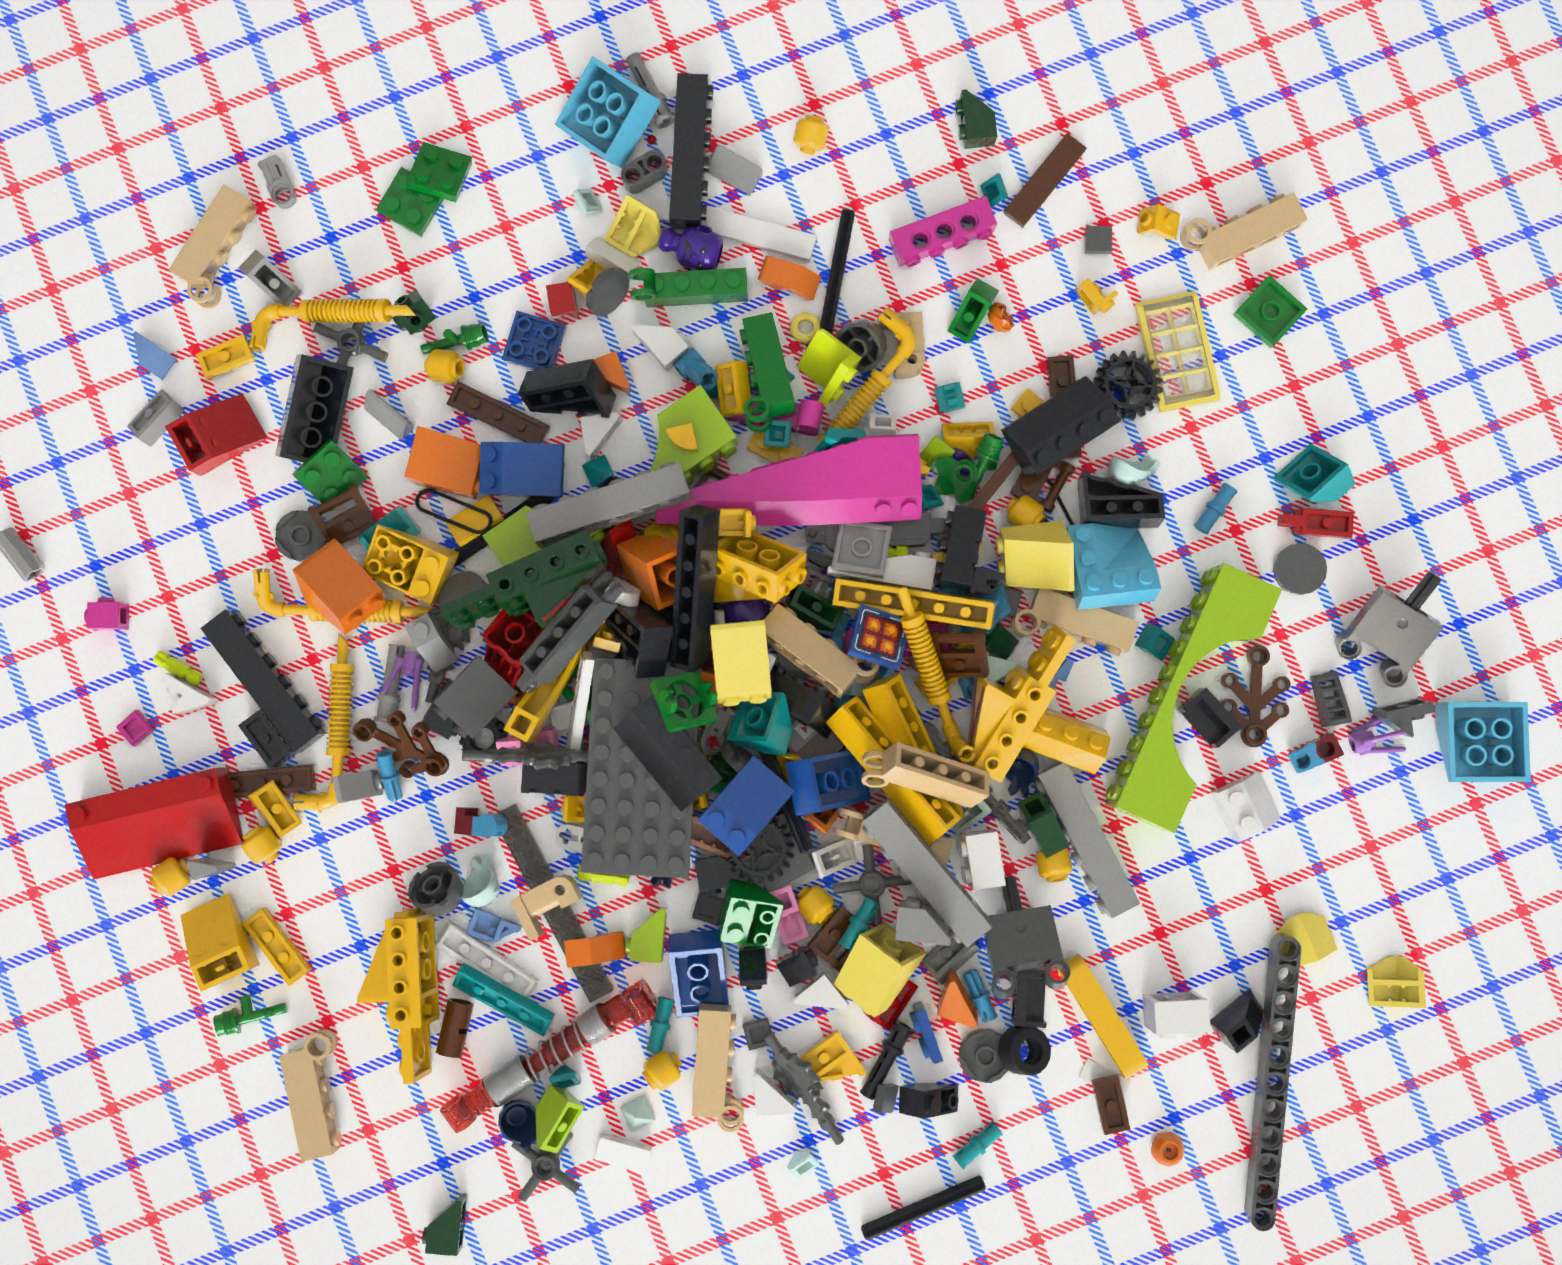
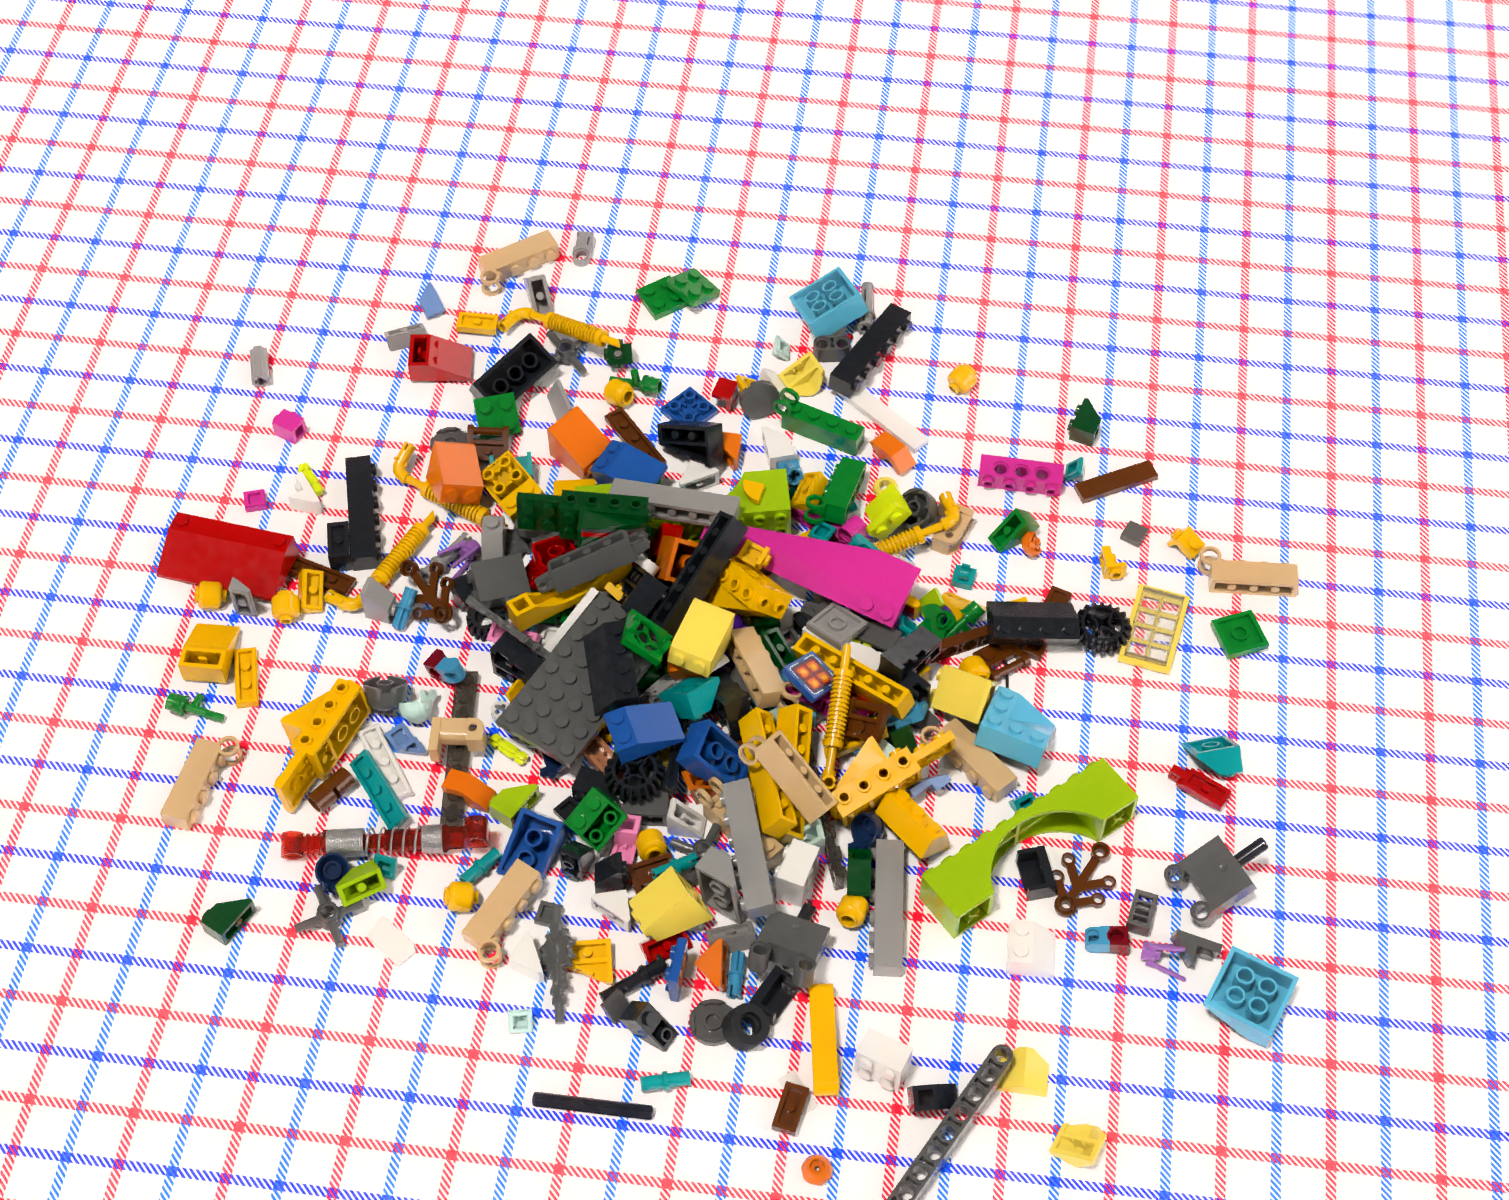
camera: 25 degrees right, 30 degrees down
black piece [415,488,493,534] -> none
light aqua slope [620,1095,656,1132] -> none
dark purple piece [658,225,723,271] -> none
light grey slope [707,144,763,196] -> none
black axle [820,209,855,334] -> none
black wedge [1077,470,1165,528] -> none
light aqua piece [1109,455,1161,486] -> none
dark azure pin [1193,483,1237,535] -> none
dark grey tile [1273,543,1327,596] -> none

